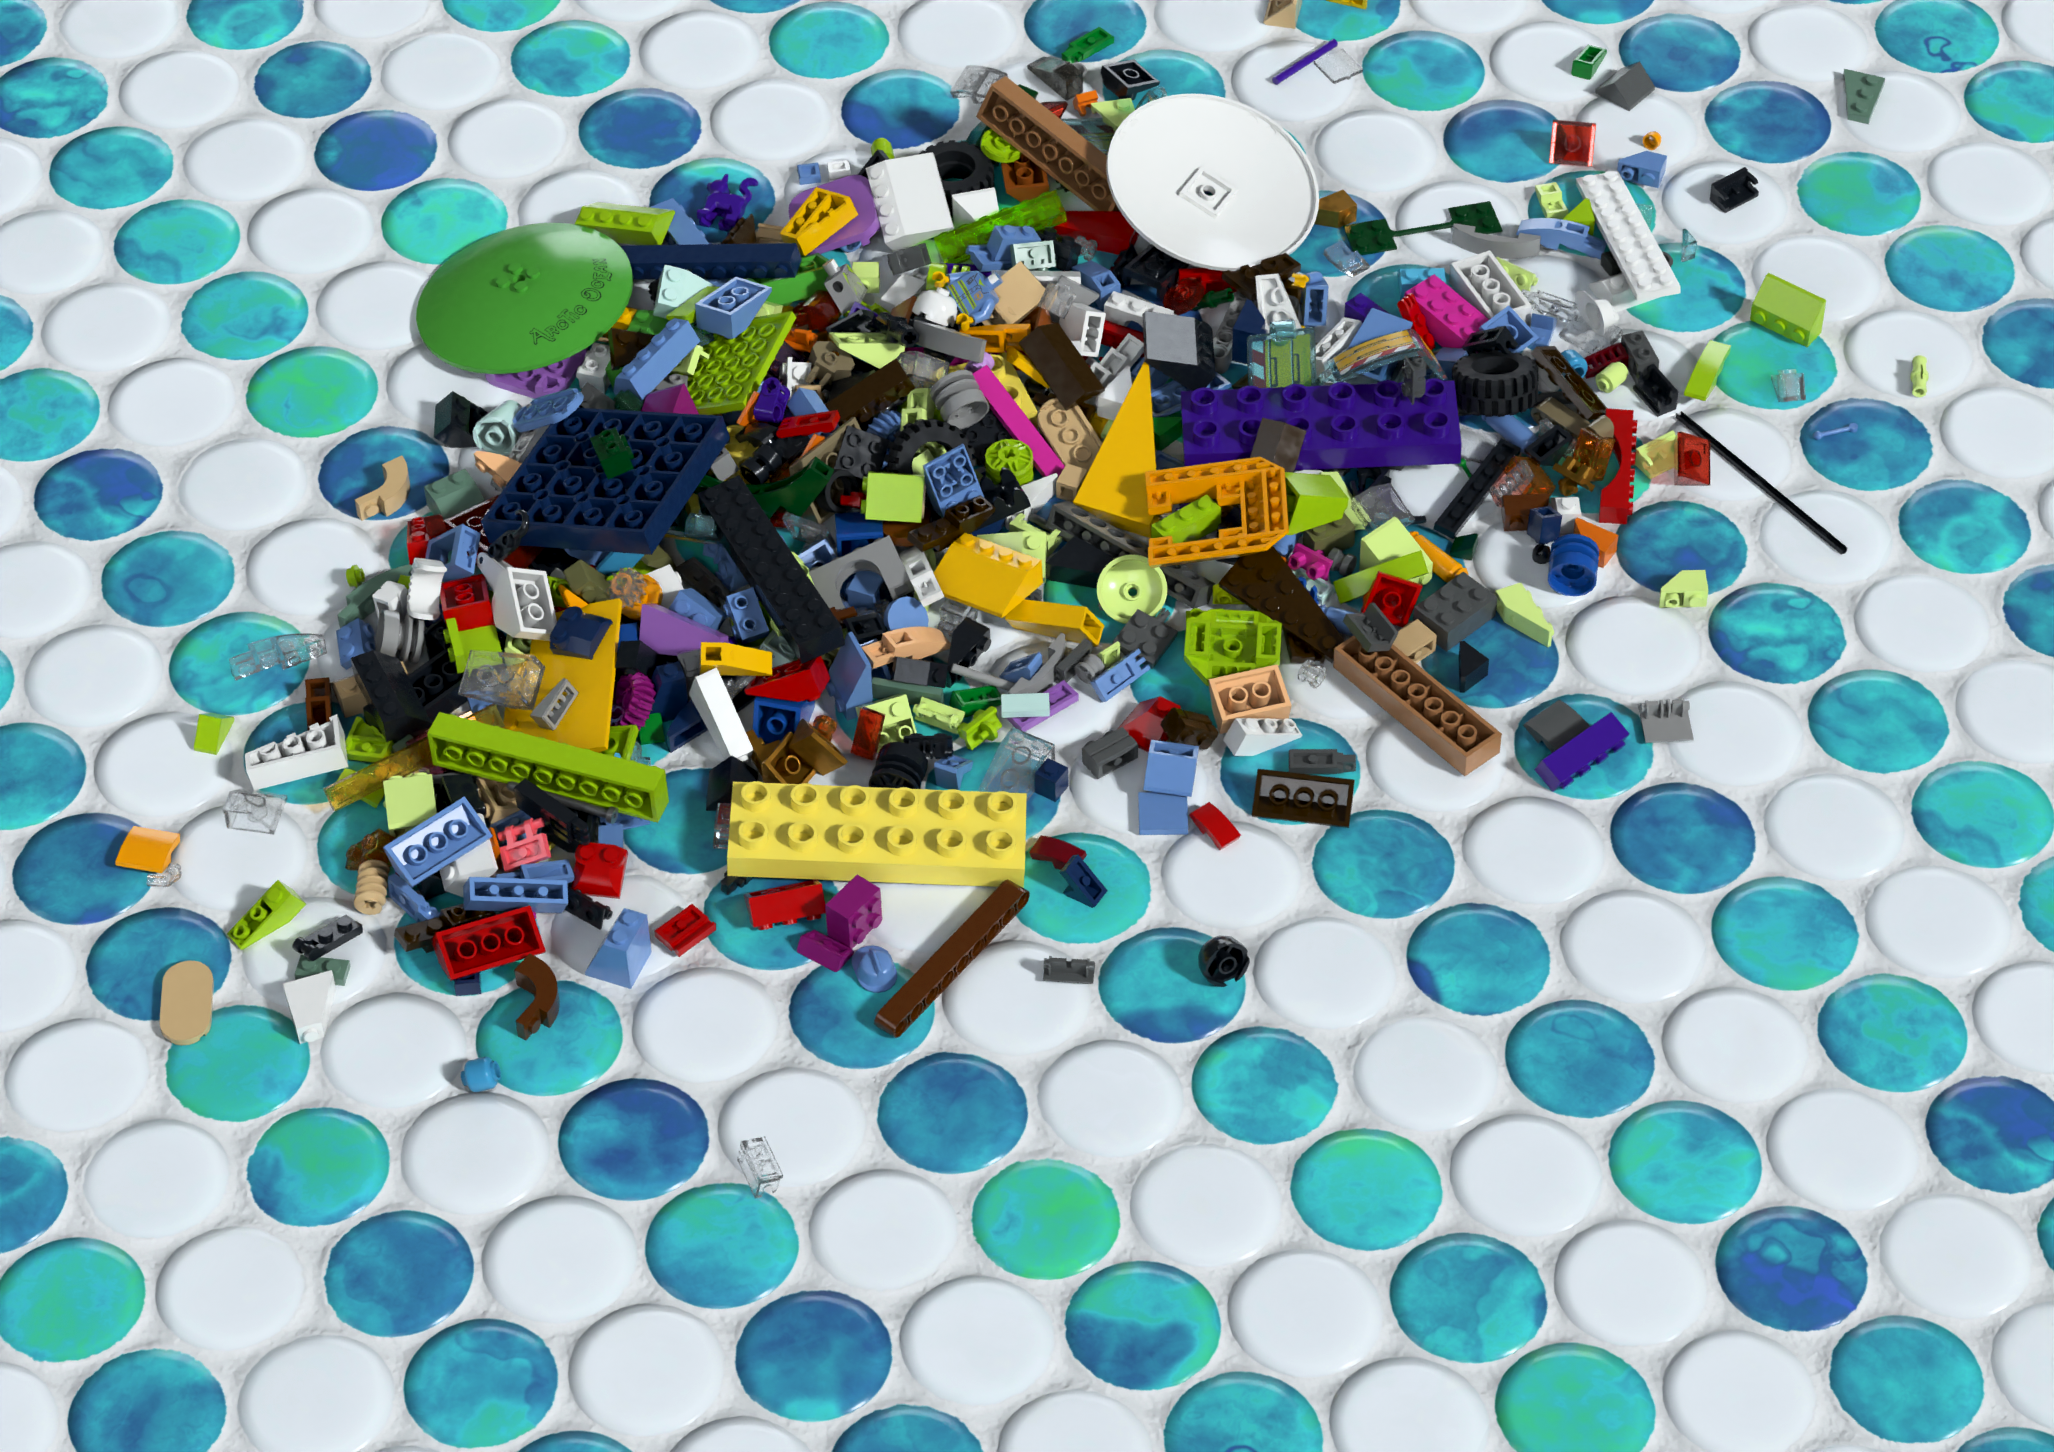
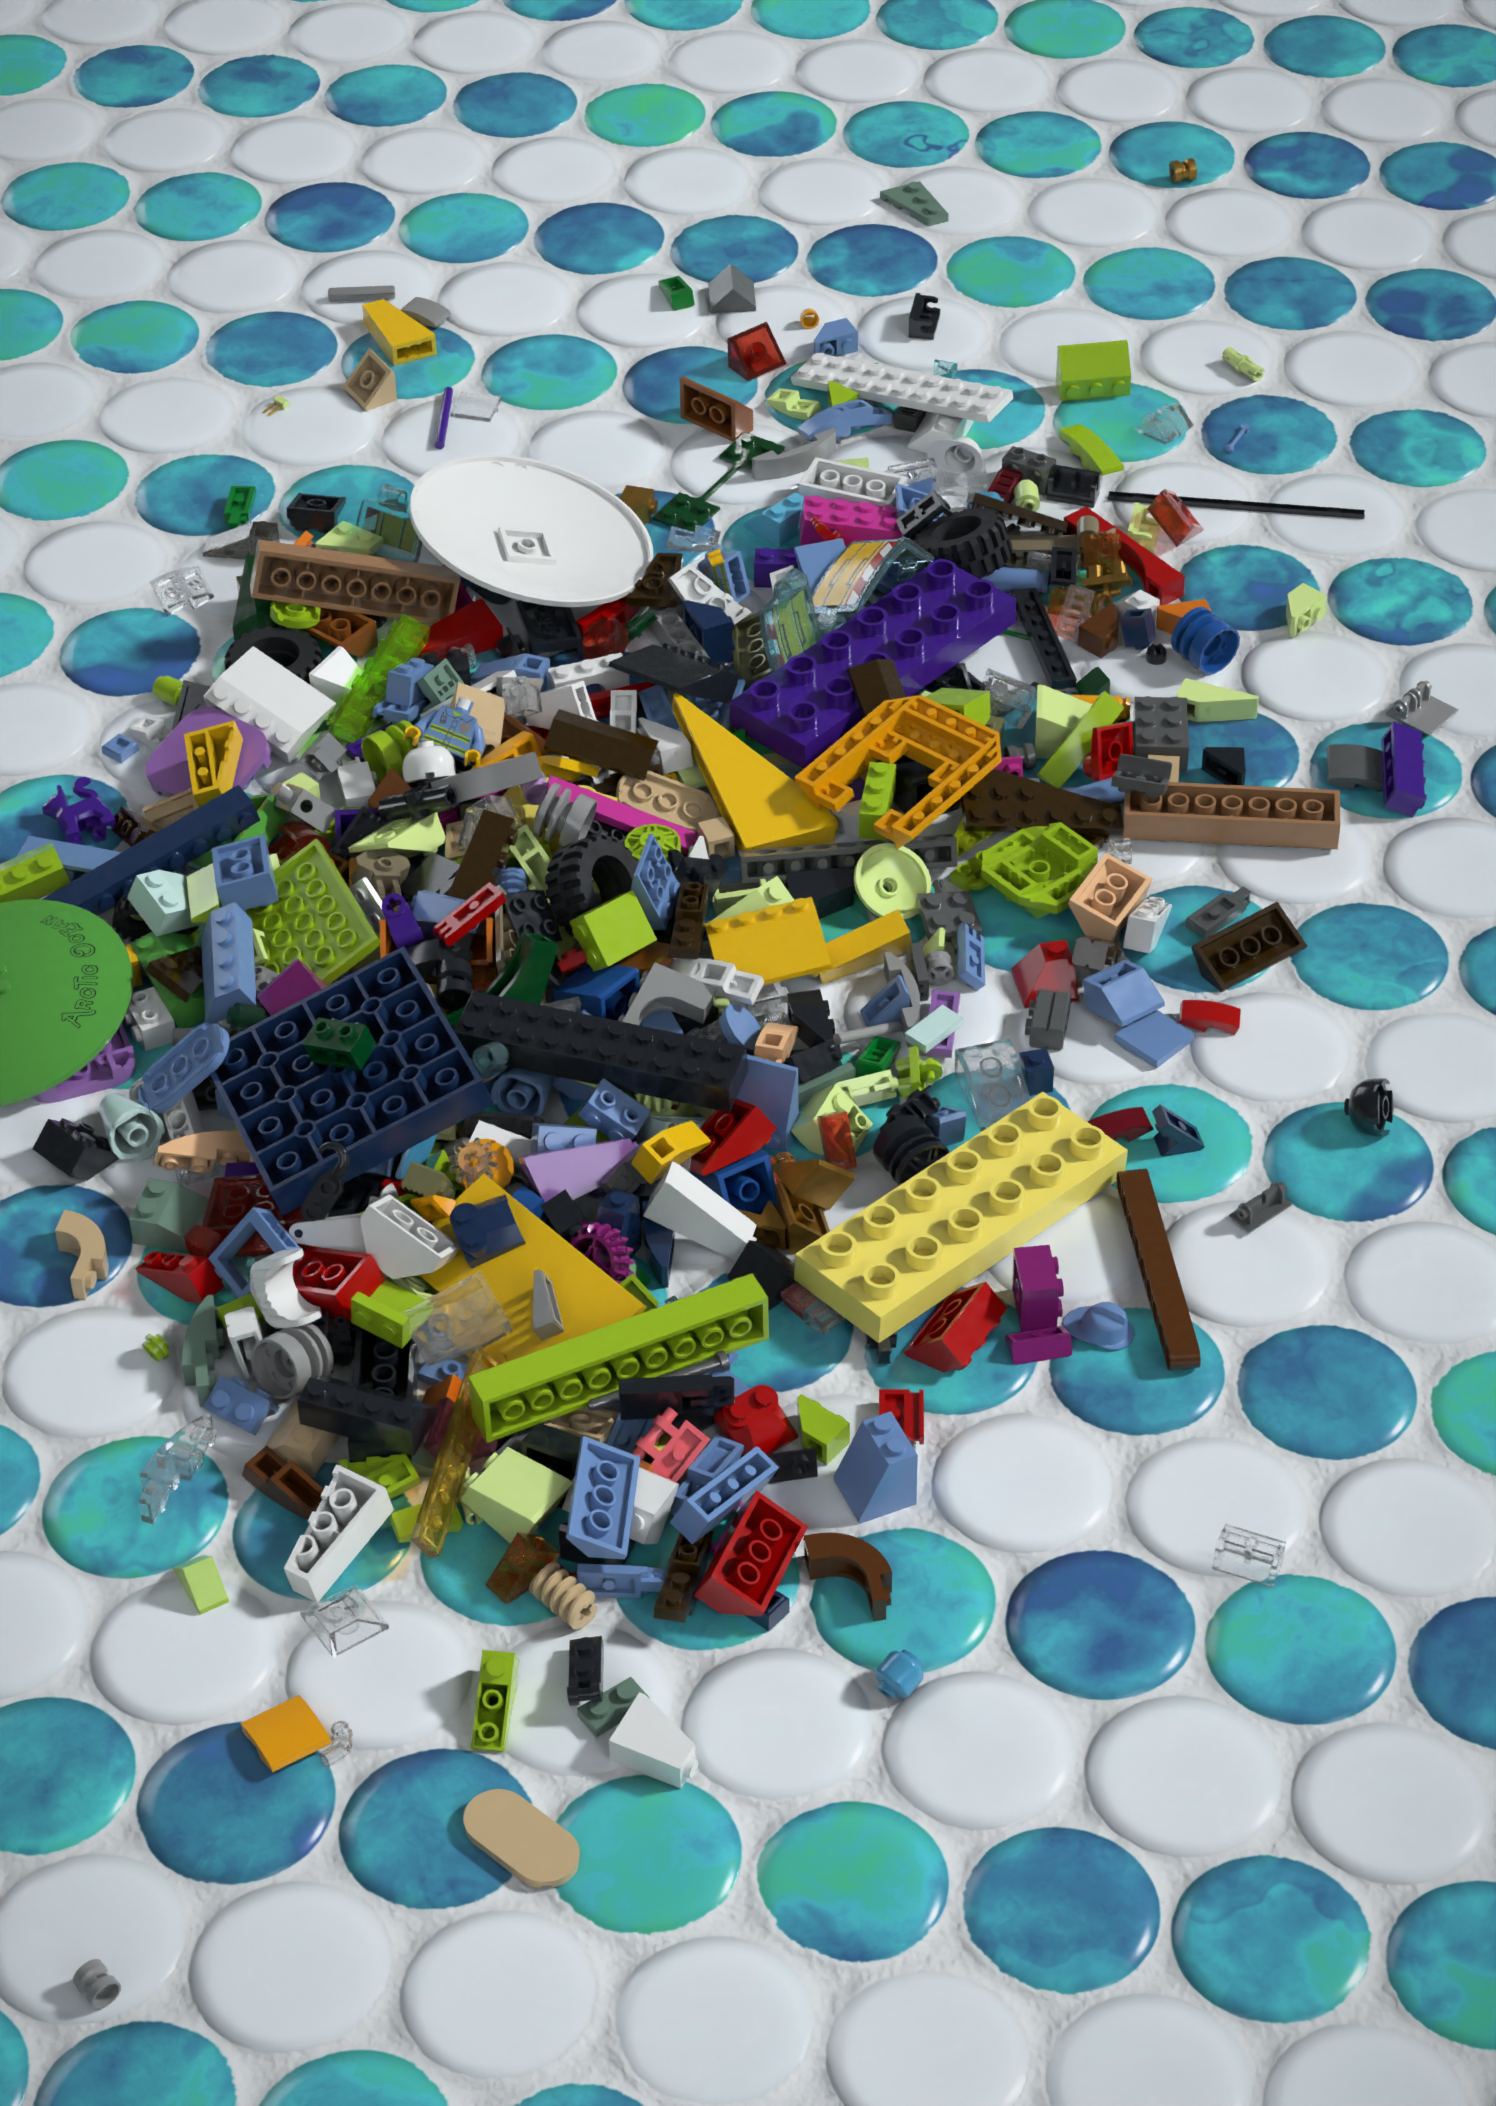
camera: 45 degrees left, 5 degrees down
dark grey hinge [1401,356,1426,405] -> none
none -> dark orange slope [679,376,753,442]
none -> lime slope [797,1394,850,1465]

